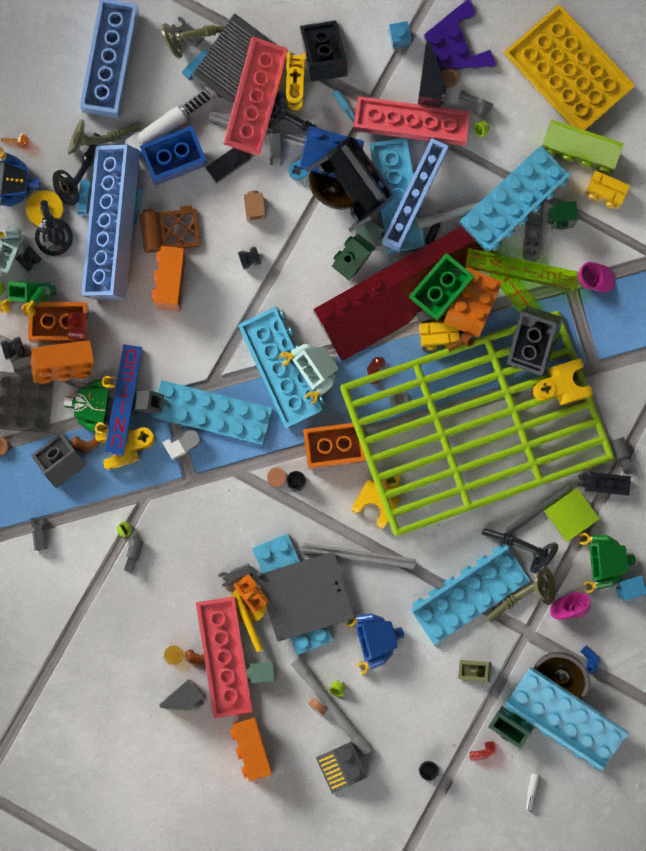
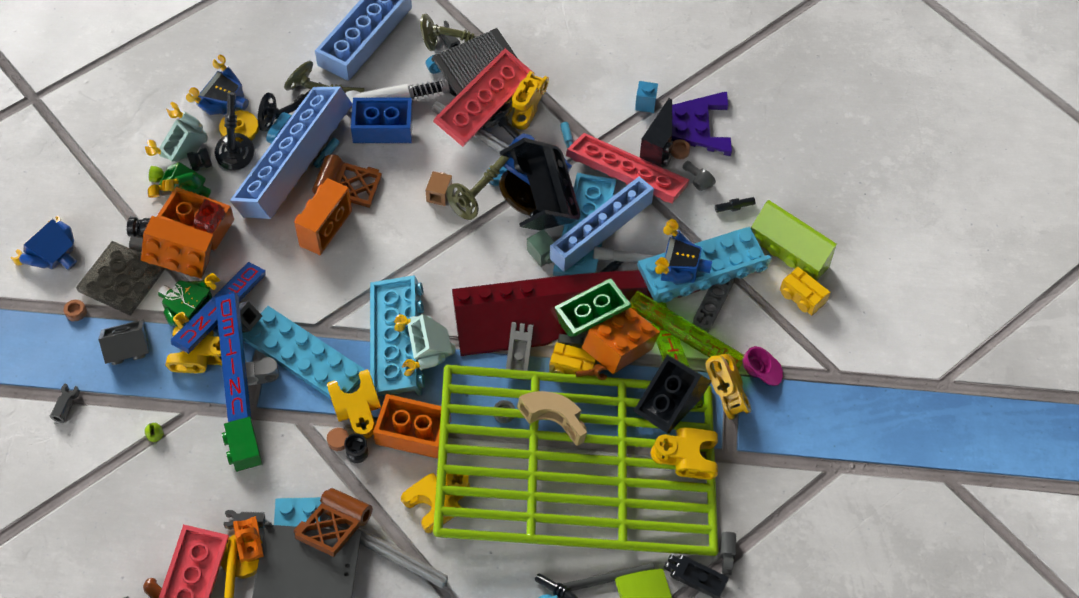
camera: 20 degrees right, 25 degrees down
clear orange hand [1,133,29,147] -> none
dark orange arm [71,436,101,453] -> none
dark grey bar [124,538,144,573] -> none
clear yellow tile [164,646,184,665] -> none
black hinge [205,148,252,184] -> none
black wheel [238,246,261,270] -> none
dark grey bar [270,131,284,165] -> none
black slope [300,20,348,82] -> none
dark green brick [332,233,376,280] -> none
clear red arm [367,357,385,385] -> none
lime hinge [474,121,490,137] -> none
yellow plate [503,4,636,131] -> none
dark green brick [547,201,578,230] -> none
none -> blue tile [215,293,251,422]
none -> green brick [222,417,263,472]
none -> dark orange piece [294,488,373,557]
none -> yellow piece [327,369,381,439]
none -> olive dish [446,156,510,220]
none -> light grey hinge [506,322,533,381]
none -> tan arch [517,391,587,446]
none -> torso [655,219,712,285]
none -> yellow piece [705,354,751,420]
none -> black bar [715,197,756,213]

